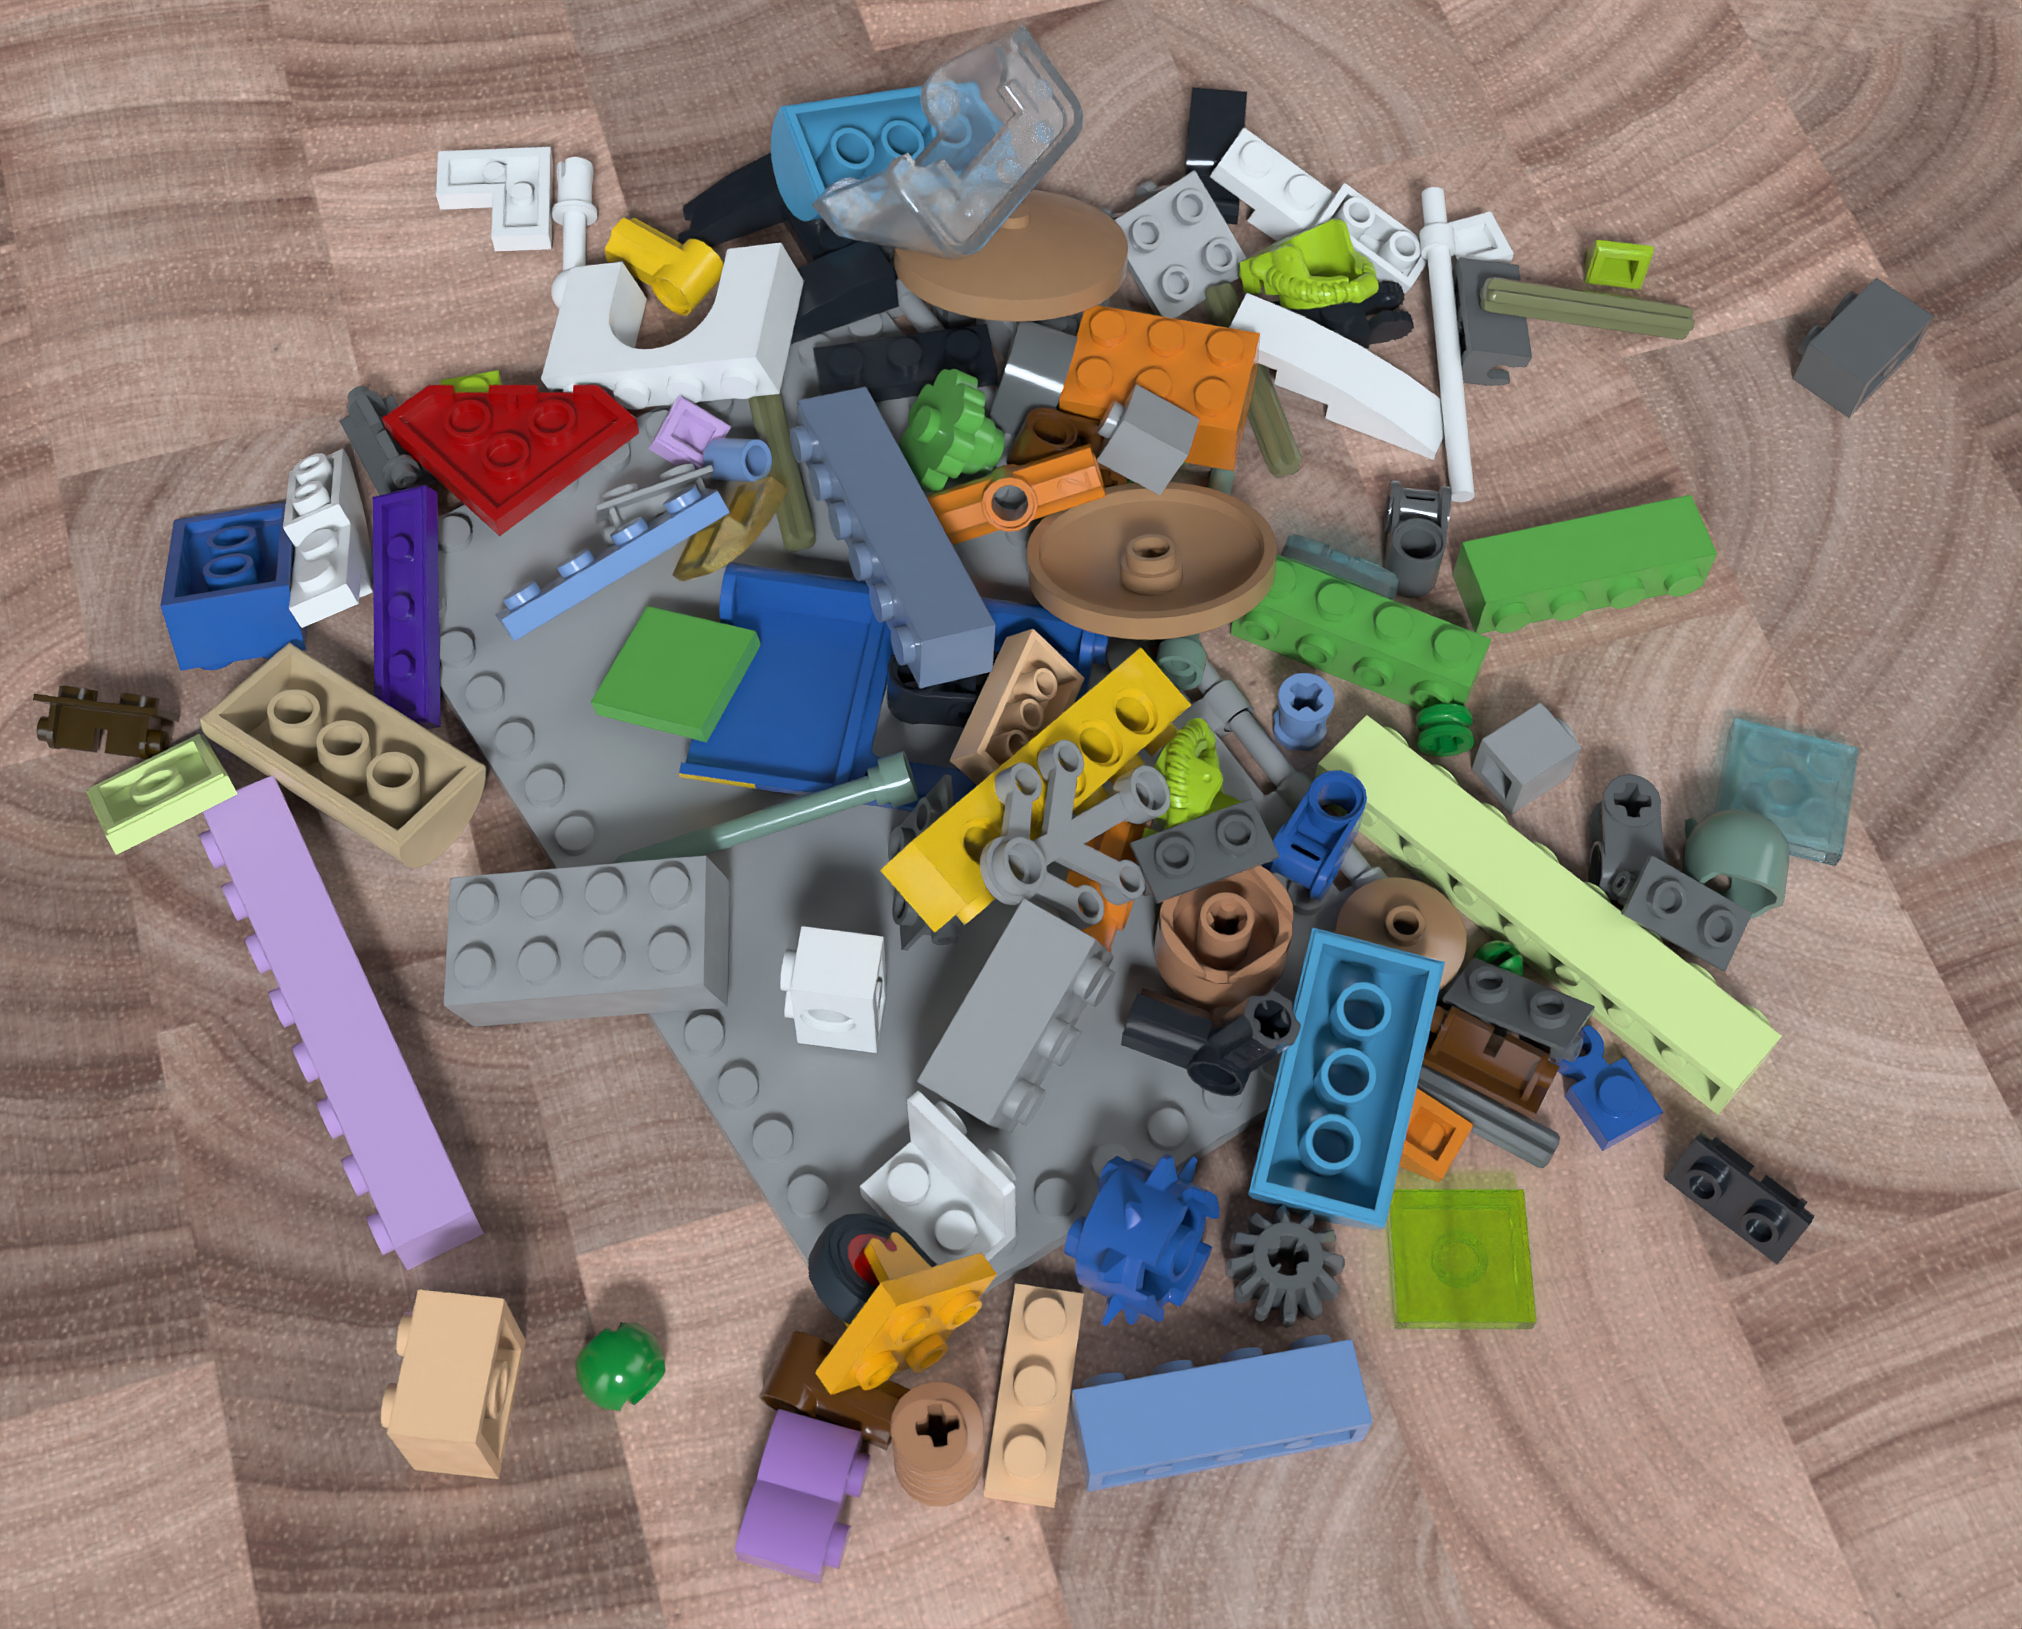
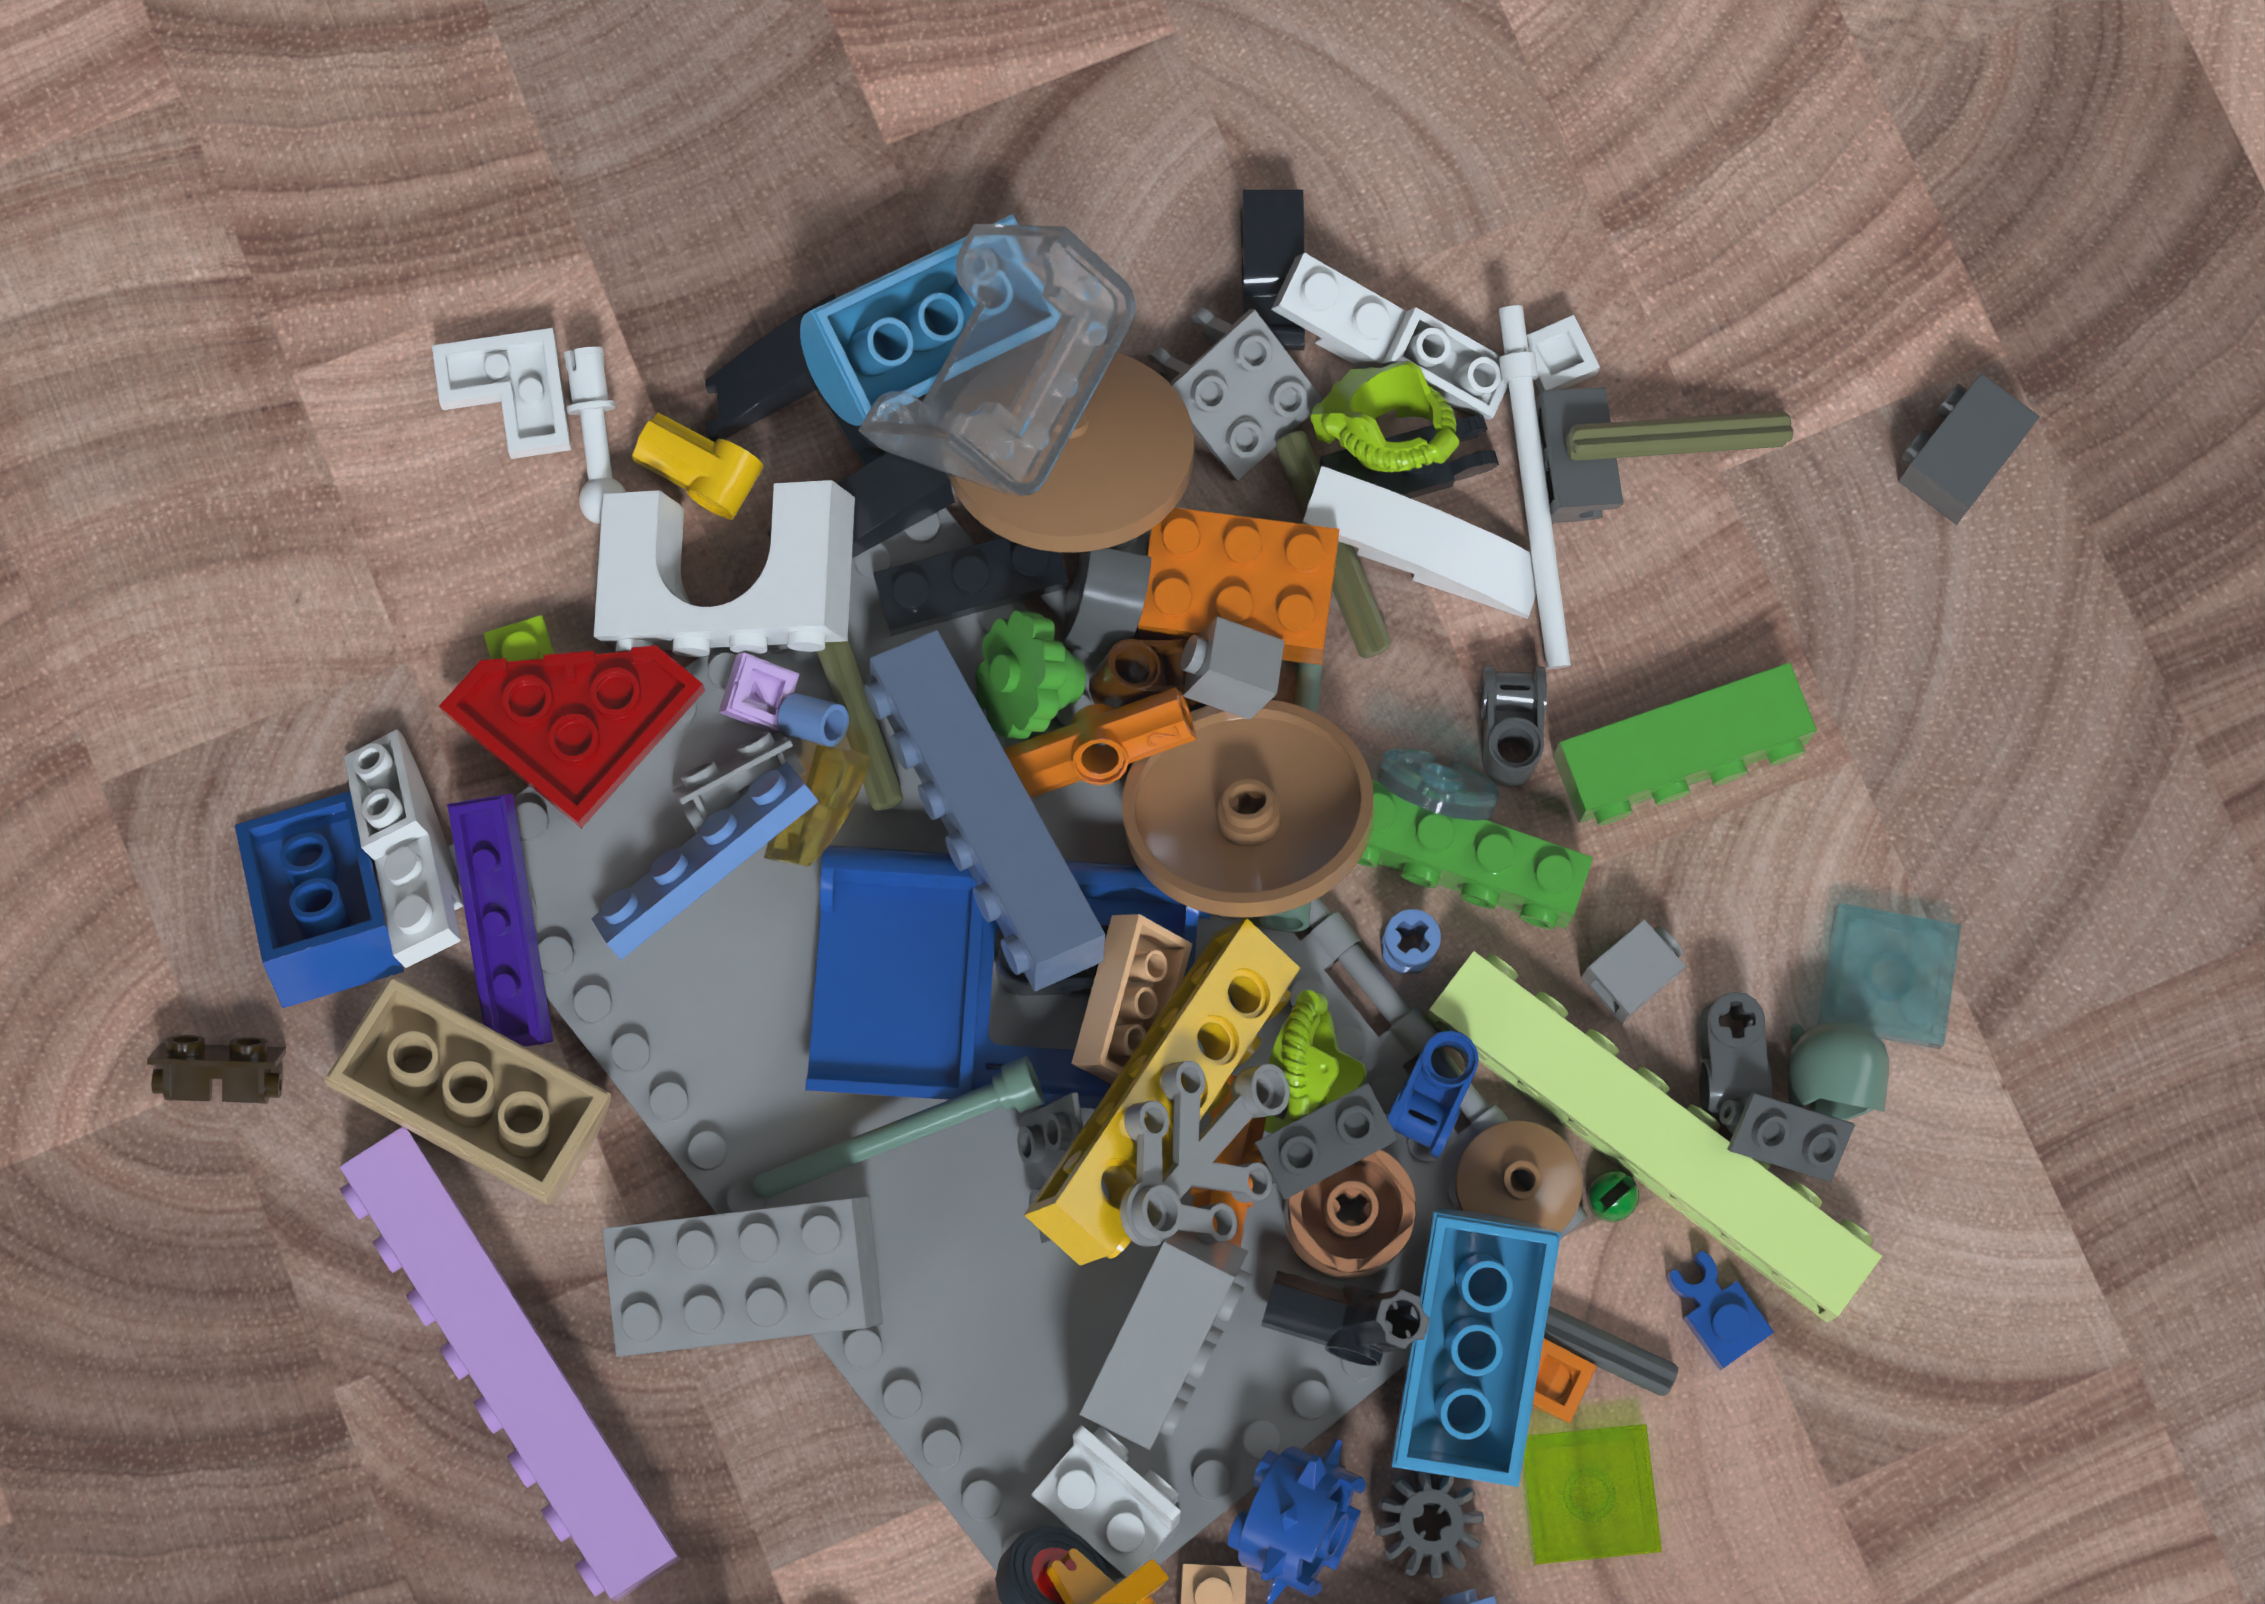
camera: 10 degrees left, 15 degrees up
yellowish green tile [86,734,237,855] -> none
dark grey hinge [339,386,441,495] -> none
bright green tile [591,606,761,742] -> none
white brick [780,926,887,1053] -> none
green bush [1416,704,1475,757] -> none
reddish brown hinge [1422,1005,1560,1120] -> none
dark grey hinge [1443,957,1595,1064] -> none
lime slope [1584,240,1654,289] -> none
black hinge [1665,1131,1815,1265] -> none

